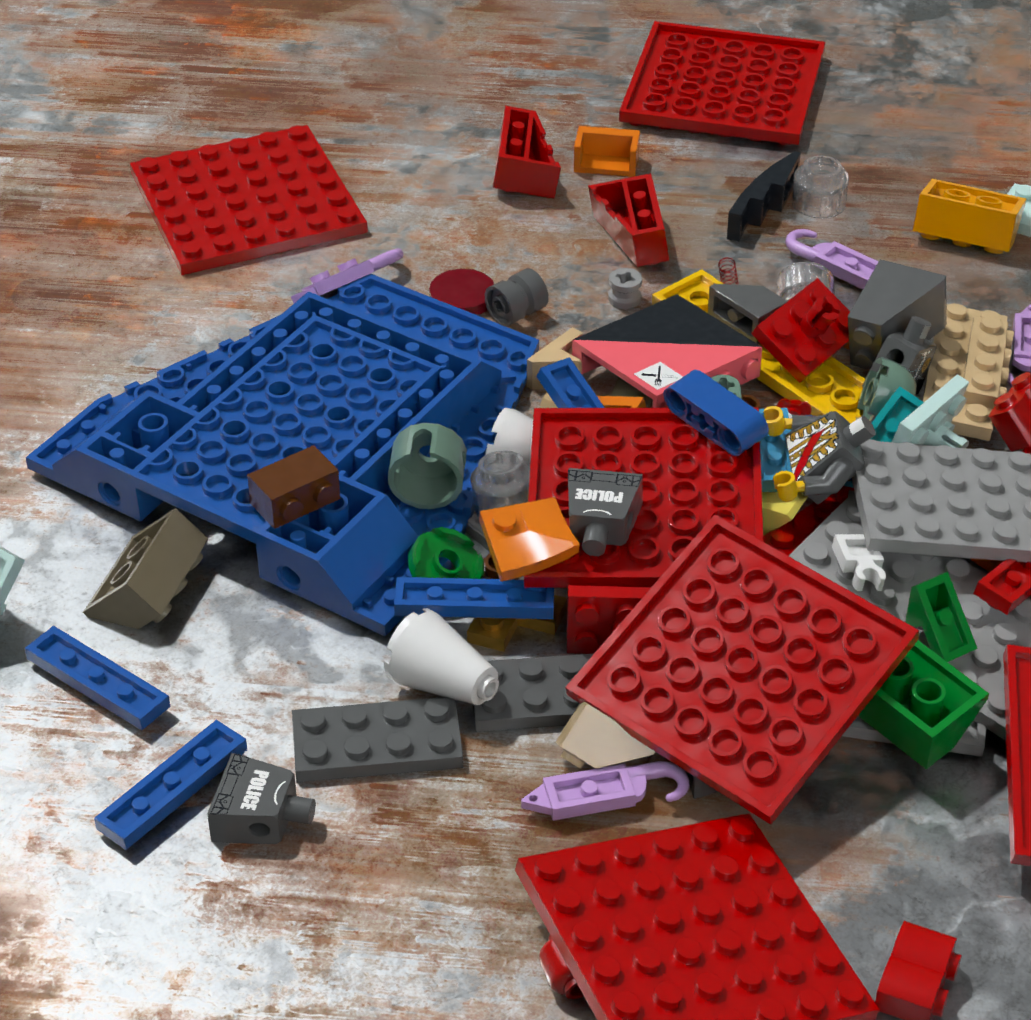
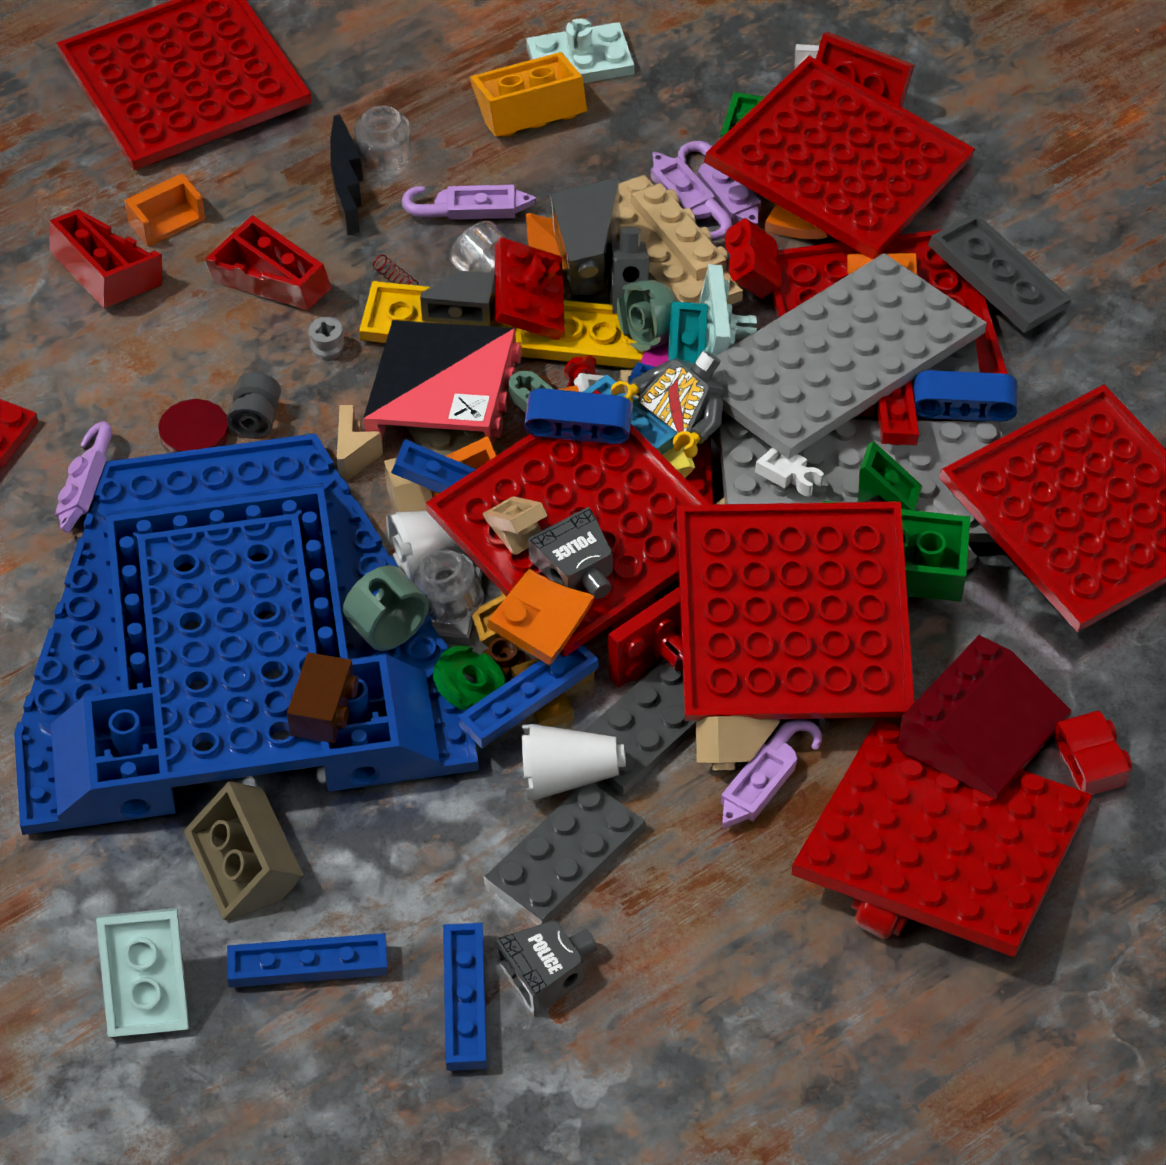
camera: 40 degrees left, 10 degrees up
none -> tan slope [483,496,547,554]
none -> dark red slope [897,635,1072,800]

